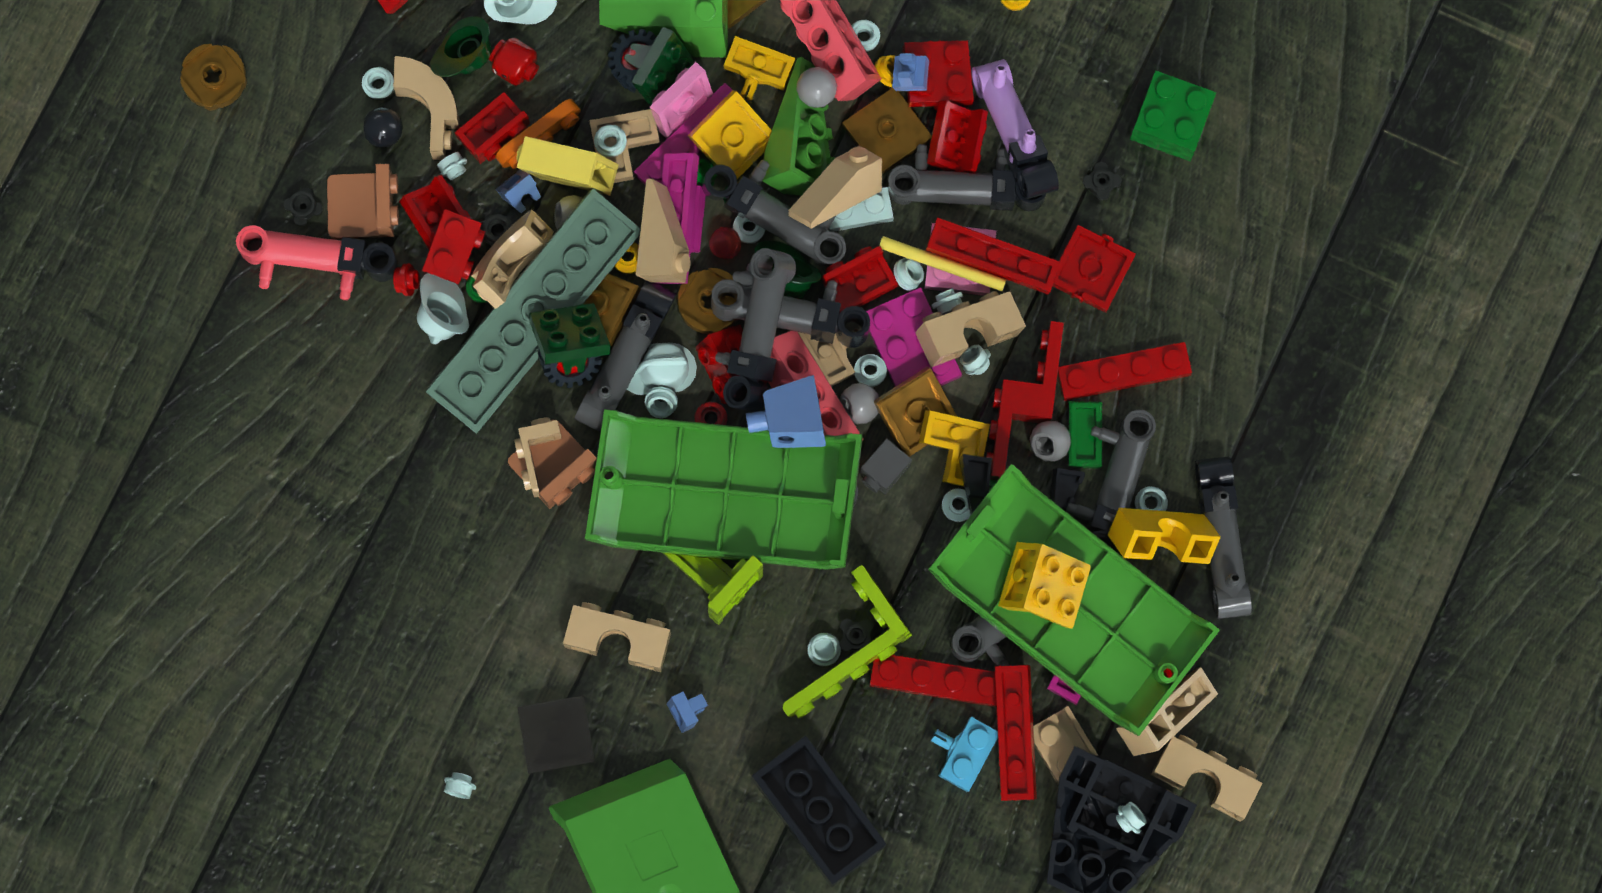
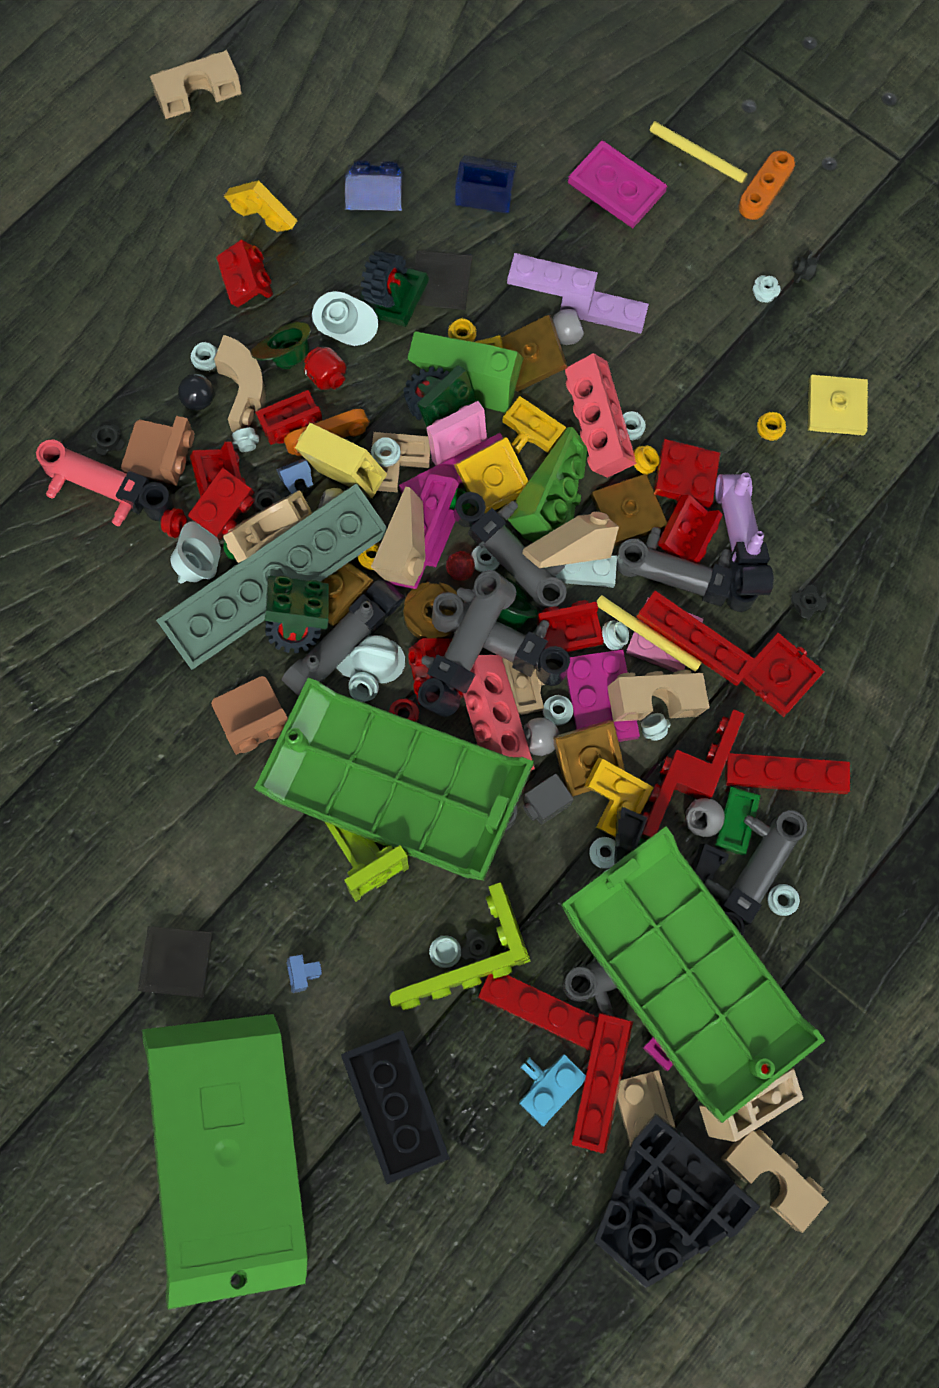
camera: 15 degrees right, 5 degrees down
pearl gold plate [180,44,247,111] -> none
light aqua plate [444,772,476,799] -> none
tan bracket [514,417,562,498] -> none
tan arch [563,602,671,672] -> none
medium blue torso [746,375,826,448] -> none
light grey piece [796,67,838,108] -> none
medium blue tile [892,53,929,91] -> none
light aqua plate [932,288,963,315] -> none
yellow bracket [998,542,1091,629] -> none
yellow arch [1108,508,1221,564] -> none
light aqua plate [1116,802,1147,834] -> none
green brick [1130,70,1217,162] -> none
dark grey piece [1195,456,1252,619] -> none

